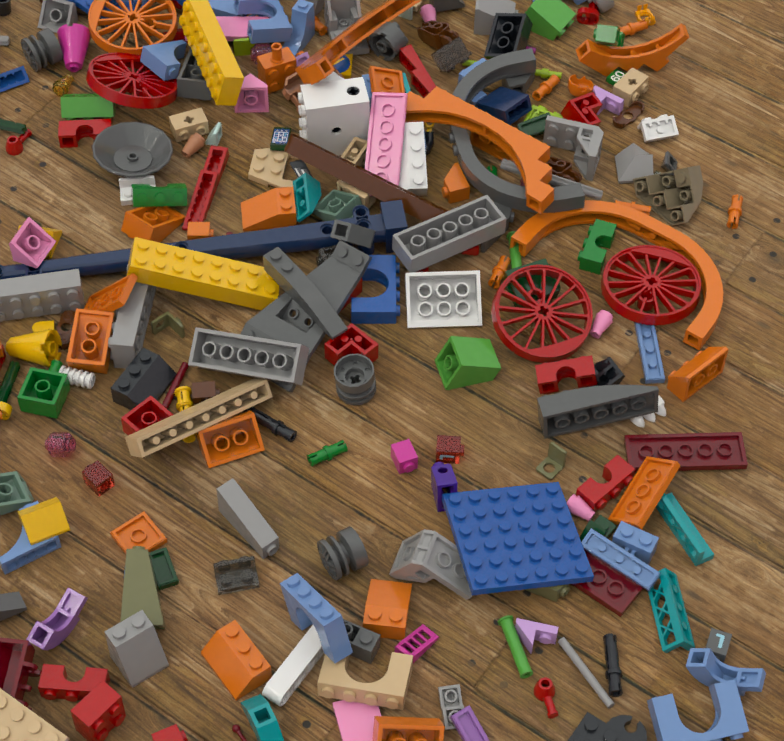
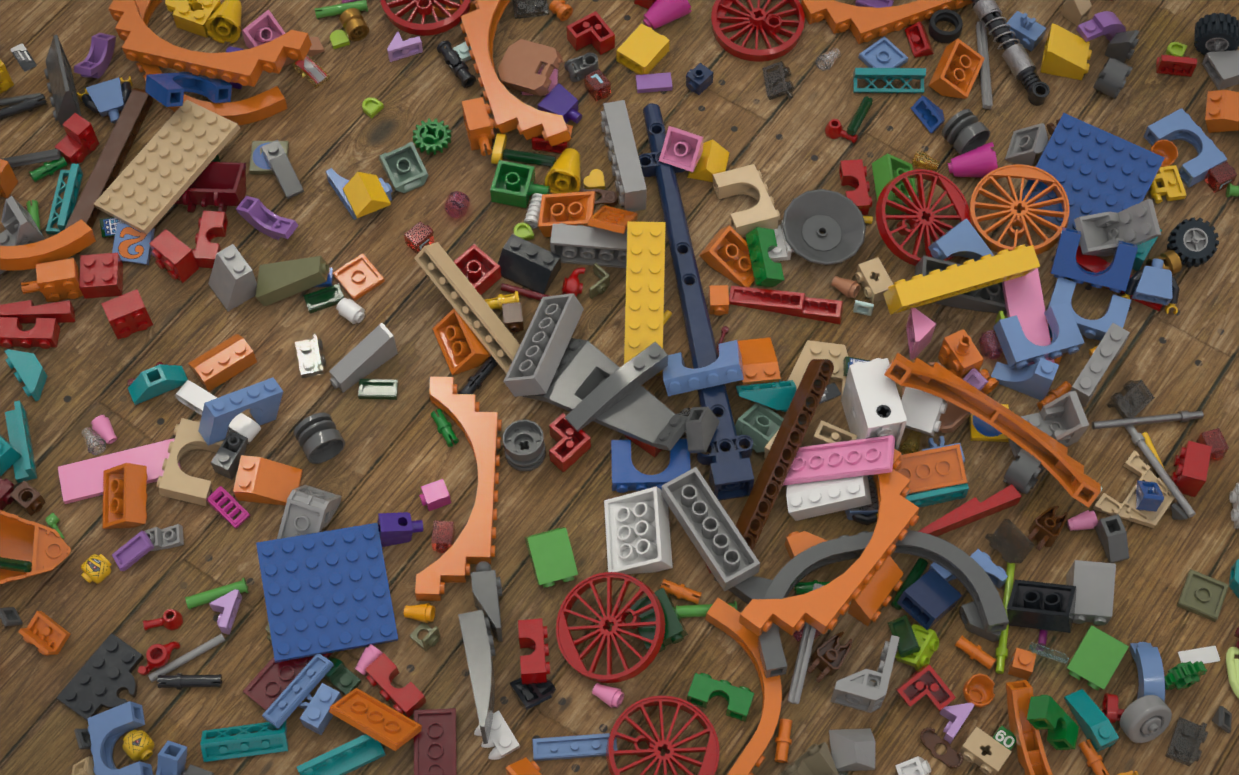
camera: 90 degrees right, 10 degrees up
none -> yellow head [122,729,155,761]
none -> red piece [138,641,180,676]
none -> white brick [336,298,365,324]
none -> tile [358,379,398,400]
none -> light orange cone [404,603,435,624]
none -> orange arch [415,377,502,601]
none -> dark grey slope [471,561,503,642]
none -> lime tile [514,222,534,241]
none -> red piece [562,267,585,297]
none -> medium blue arch [663,340,744,396]
none -> tan arch [713,164,781,238]
none -> orange brick [1008,647,1037,680]
none -> clear light blue piece [1029,642,1069,664]
none -> teal slope [1064,689,1119,752]

